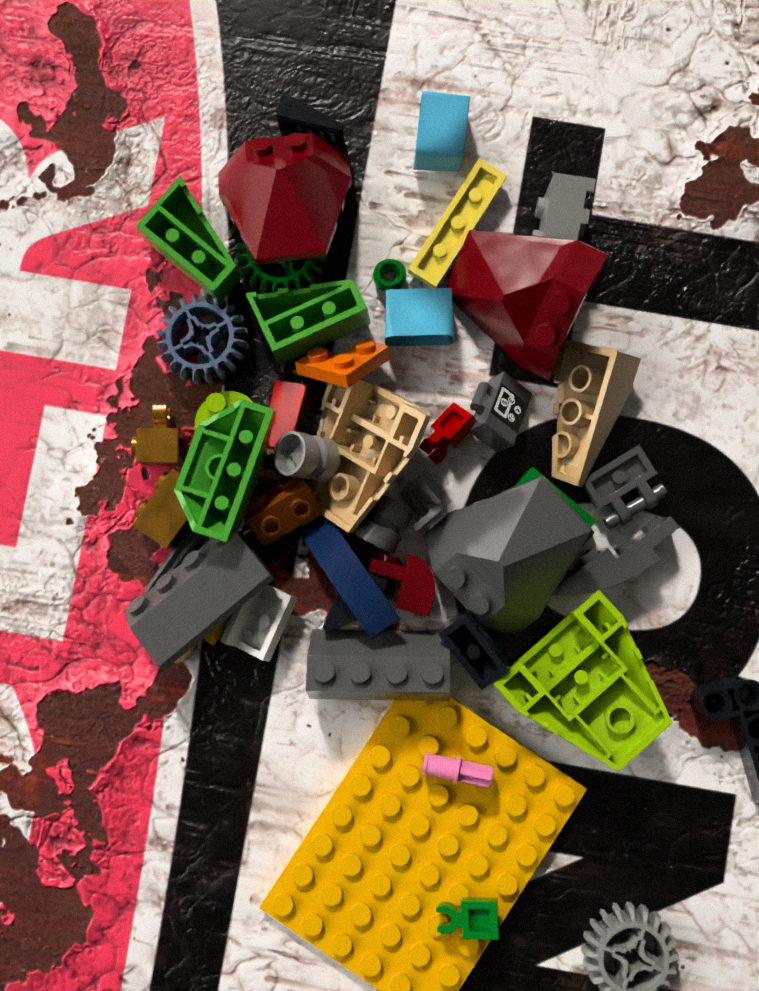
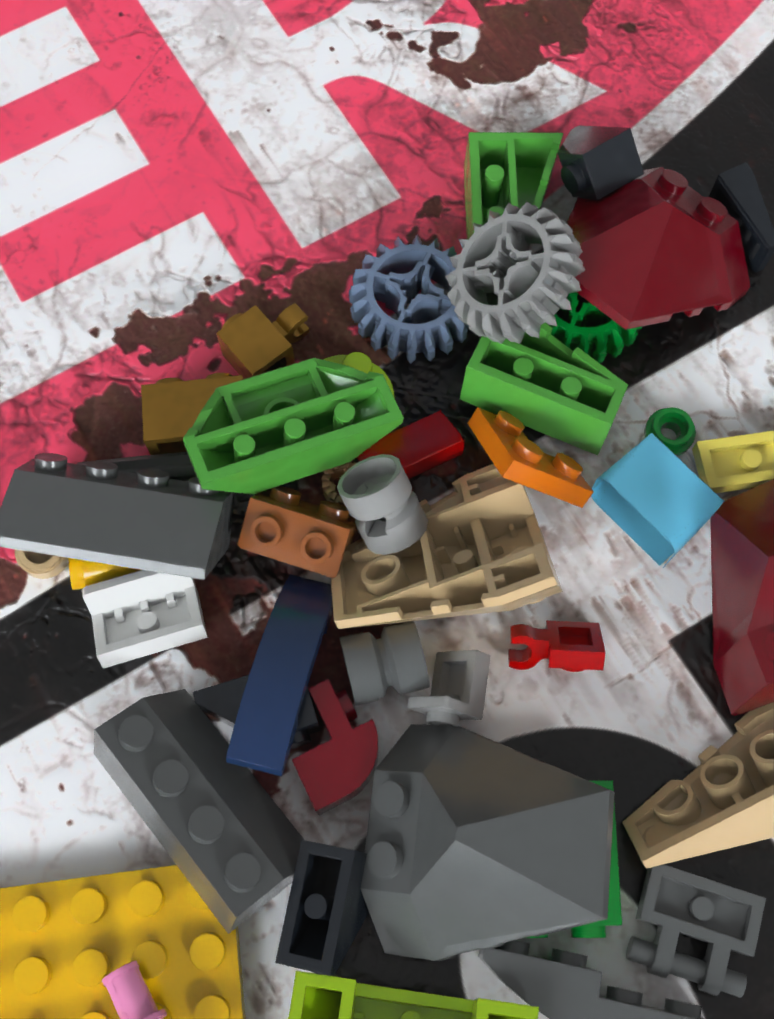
camera: 45 degrees right, 15 degrees down
dark grey piece [470,372,532,453] -> none
none -> light grey gear [445,202,585,344]
none -> black slope [557,125,644,201]

